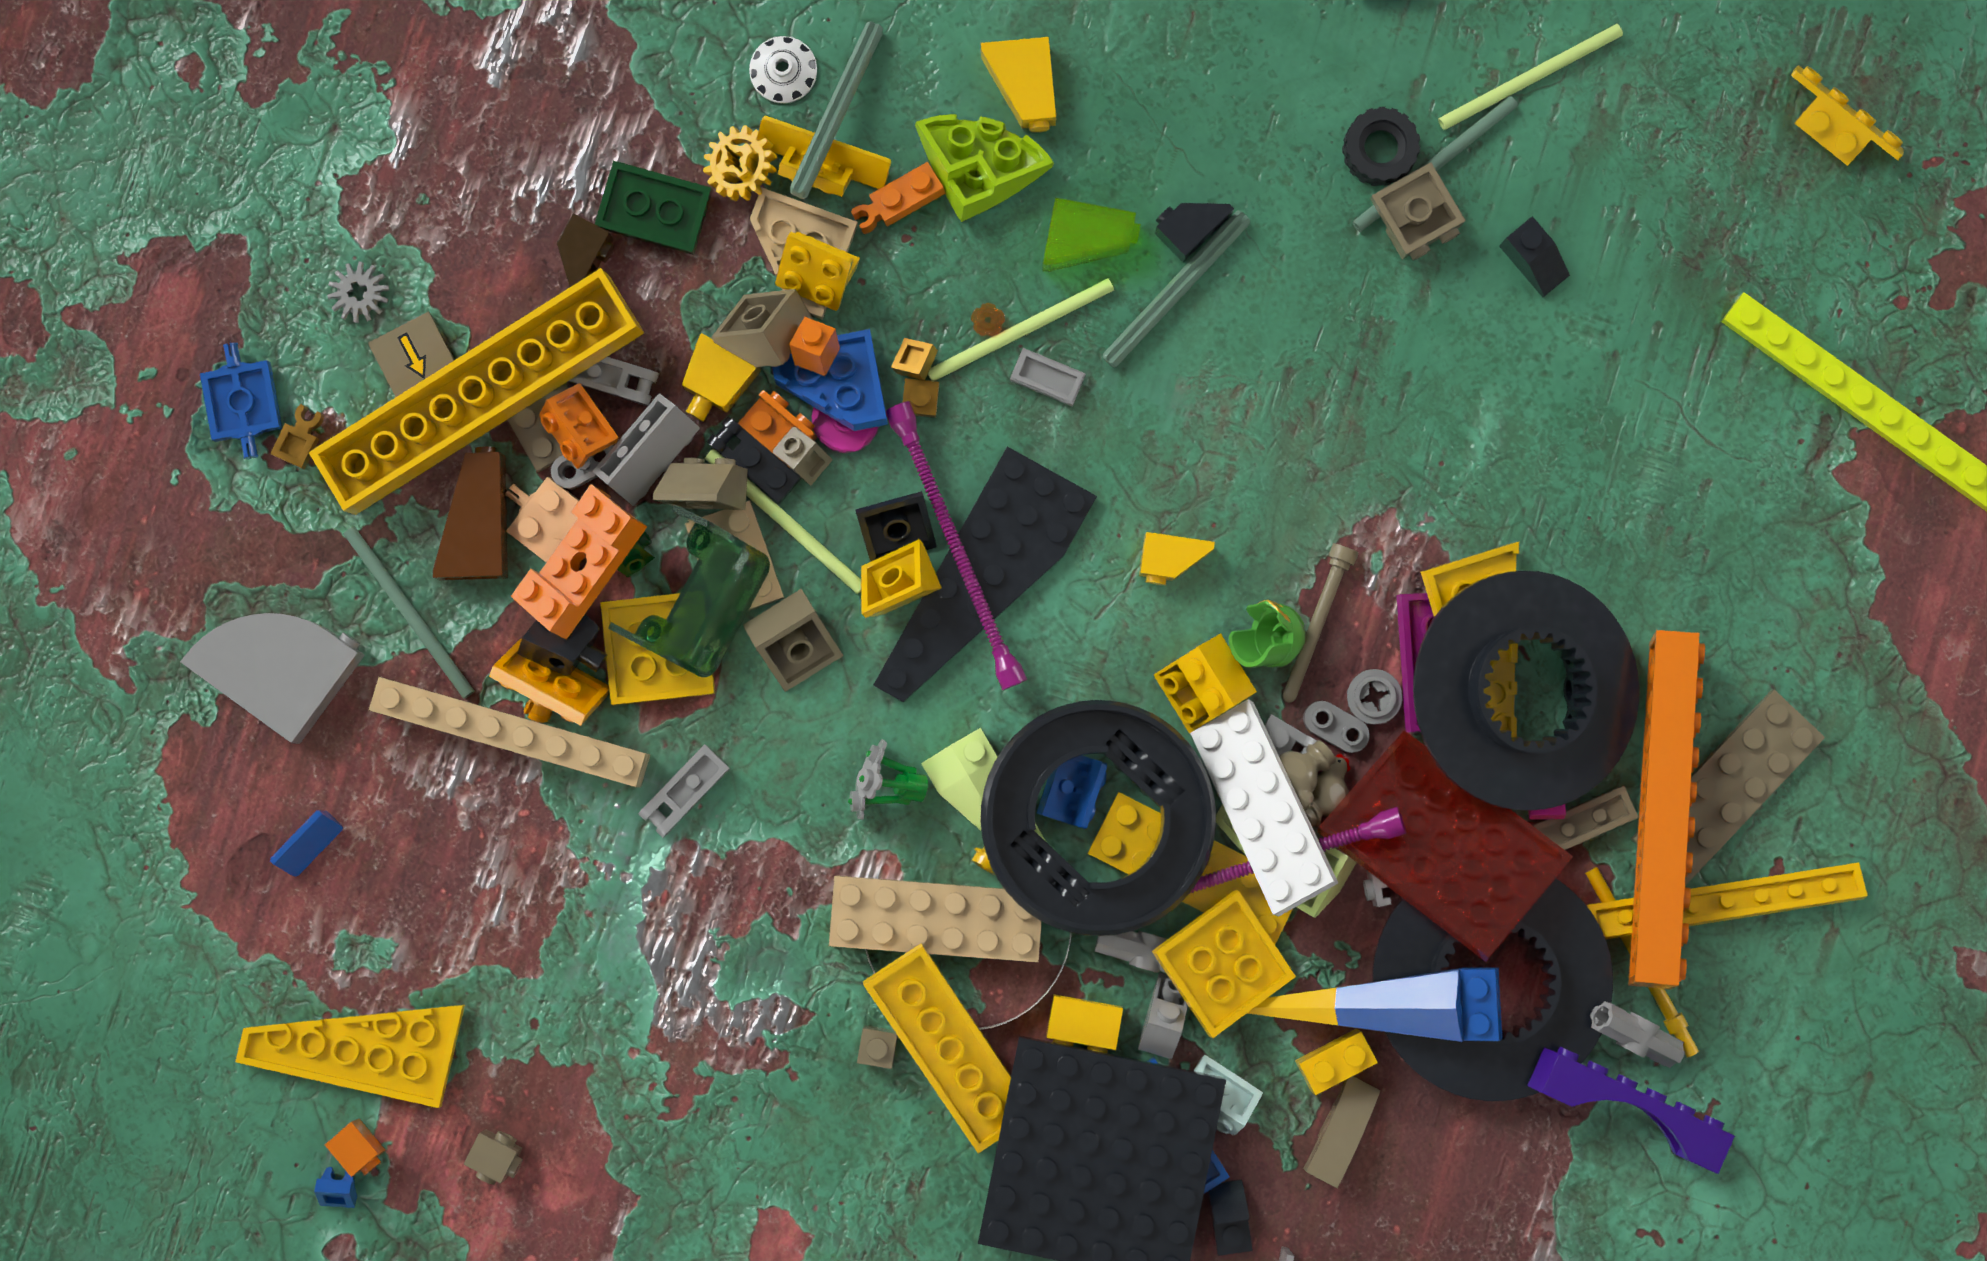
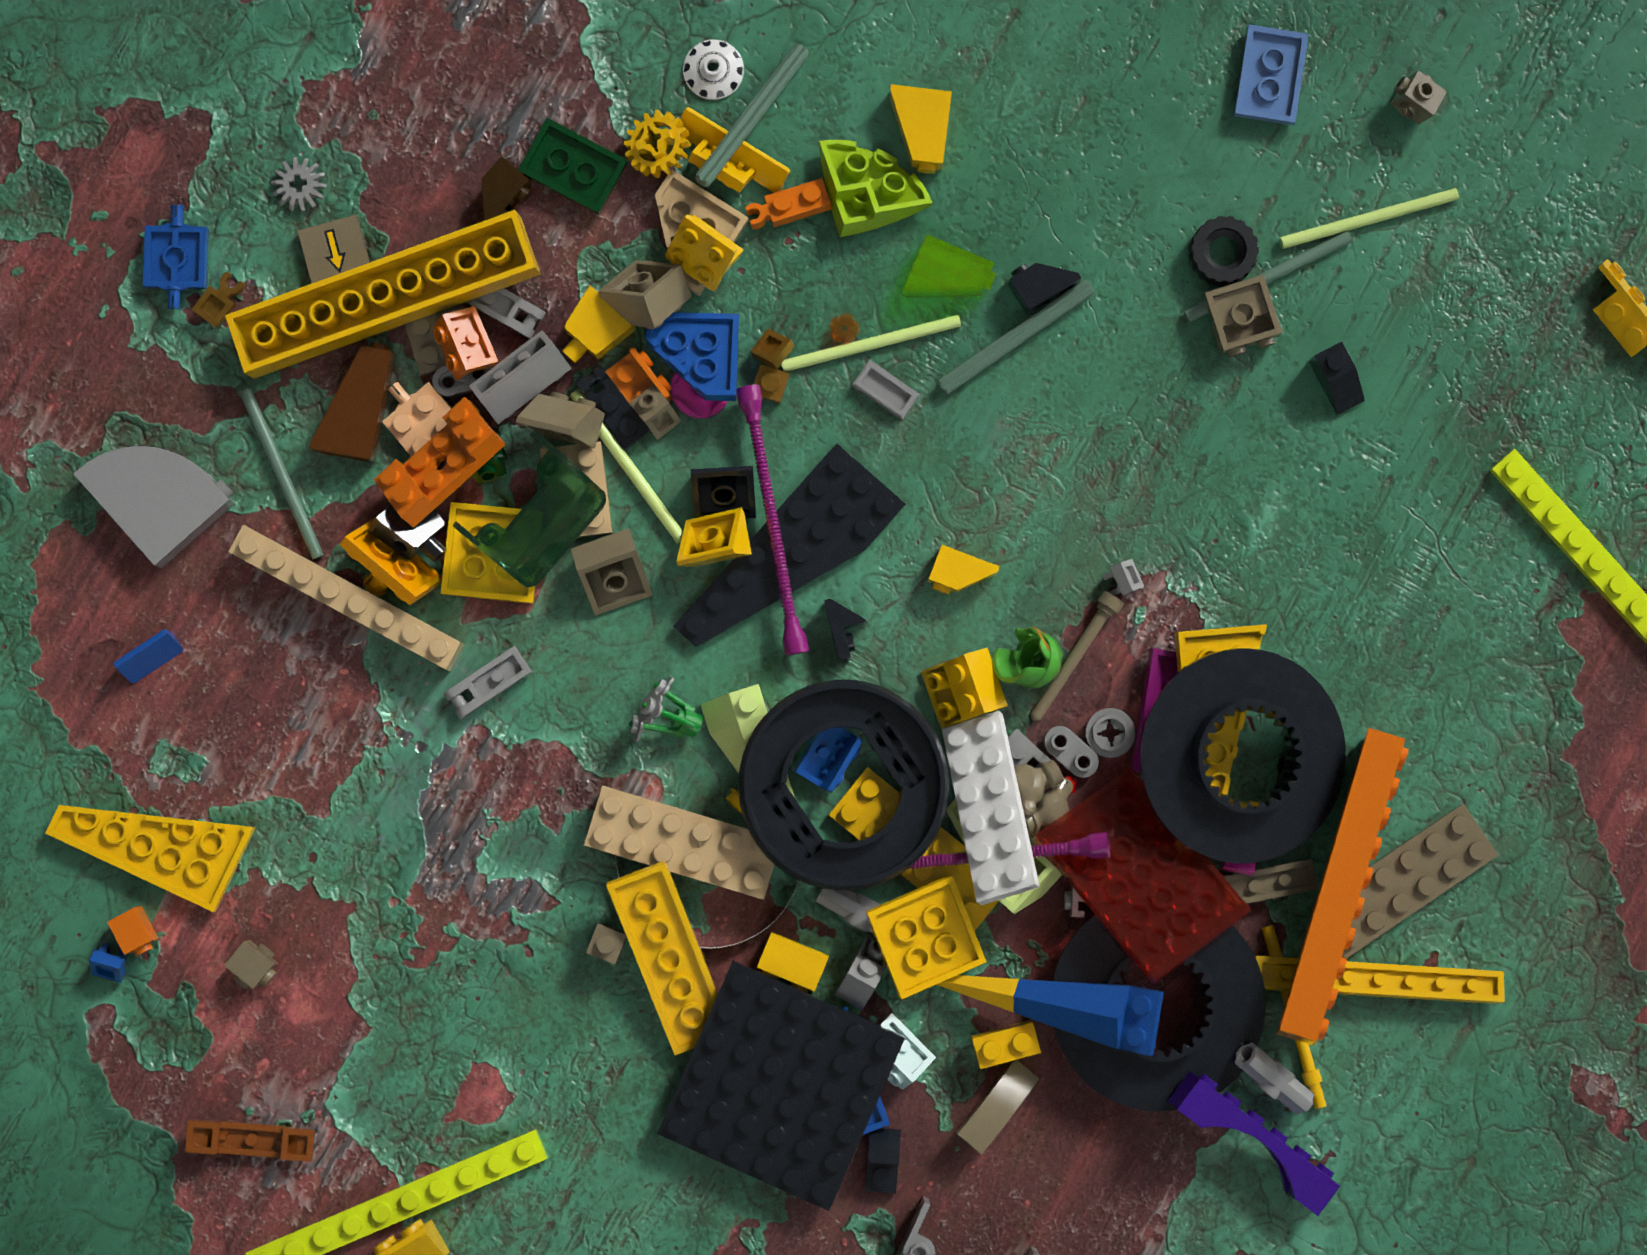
camera: 10 degrees right, 0 degrees up
orange brick [789,316,840,376] -> none
none -> black slope [824,599,868,662]
none -> light grey tile [1103,559,1144,595]

